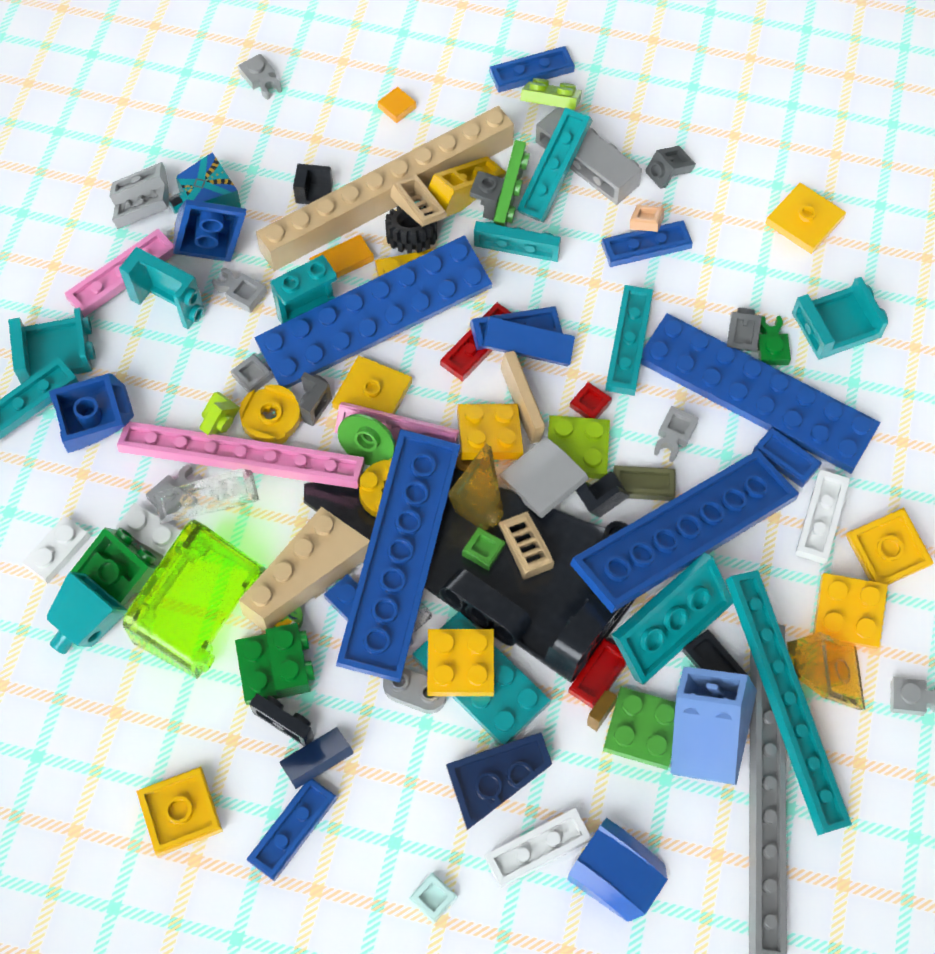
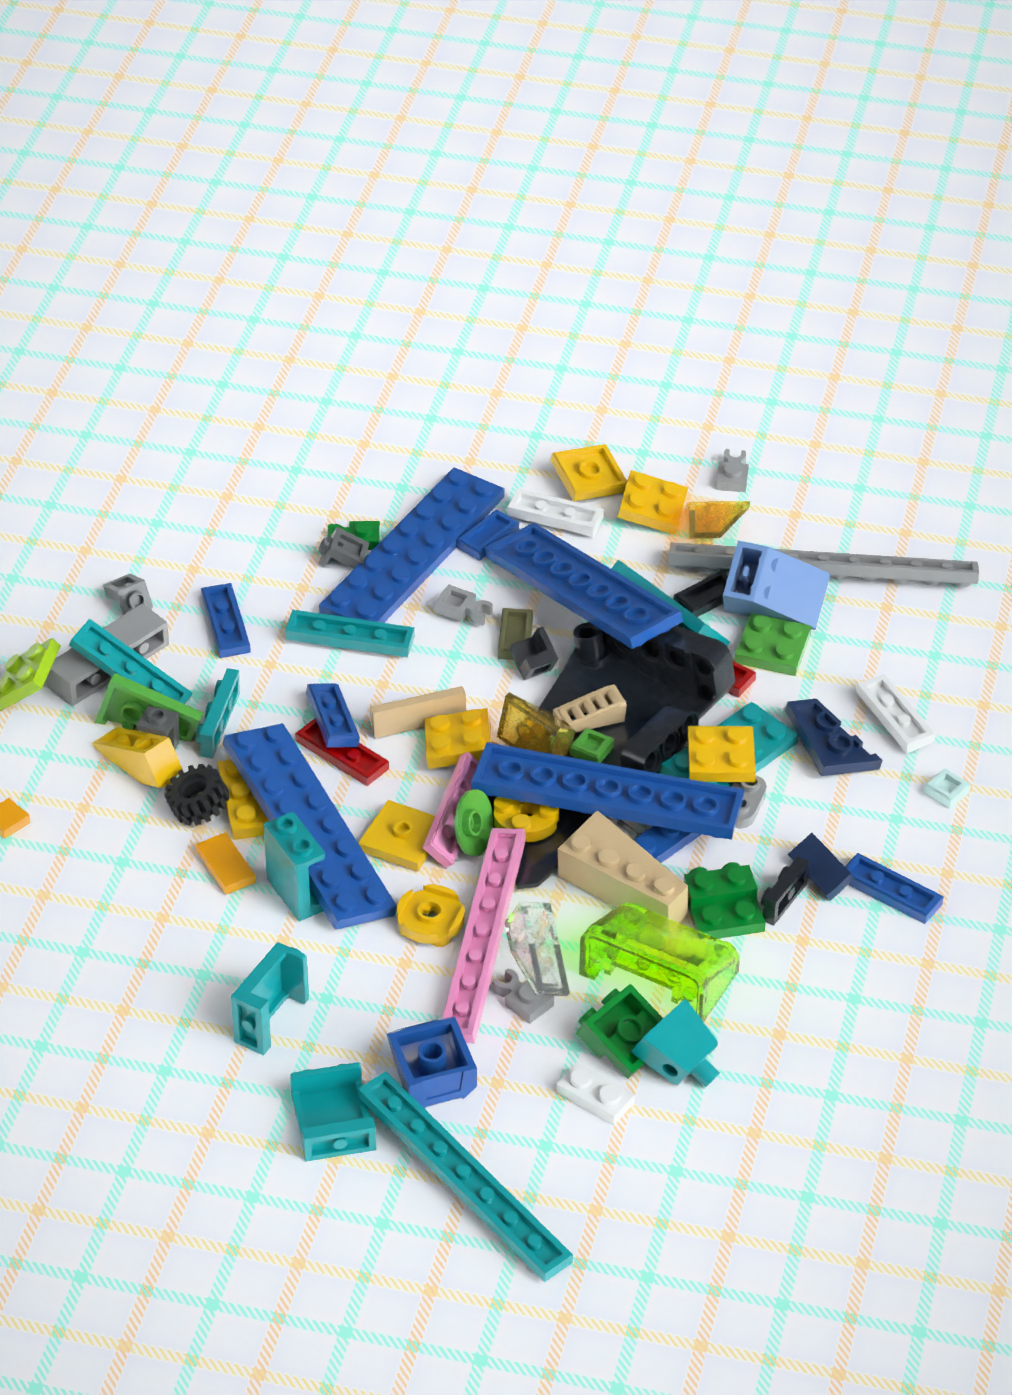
camera: 90 degrees left, 20 degrees down
bright pink plate [64,229,175,317] -> none
light grey slope [109,162,169,229] -> none
white plate [115,503,187,562] -> none
yellow plate [136,766,223,857] -> none
torso [169,152,241,214] -> none
blue slope [173,199,246,262] -> none
lime bracket [199,392,240,435] -> none
light grey plate [212,268,267,313] -> none
light grey tile [231,354,274,393] -> none
tan brick [256,105,514,271] -> none
black panel [293,163,333,204] -> none
dark grey bracket [299,372,332,426] -> none
tan slope [390,174,447,227] -> none
blue tile [482,317,575,367] -> none
light grey slope [499,437,589,518] -> none
lime plate [548,415,610,479] -> none
blue slope [567,817,668,922] -> none
red tile [569,382,612,419] -> none
pearl gold tile [587,690,617,732] -> none
light nougat tile [630,205,664,232] -> none
teal plate [725,570,852,836] -> none
yellow plate [765,182,846,254] -> none
teal panel [792,277,888,360] -> none

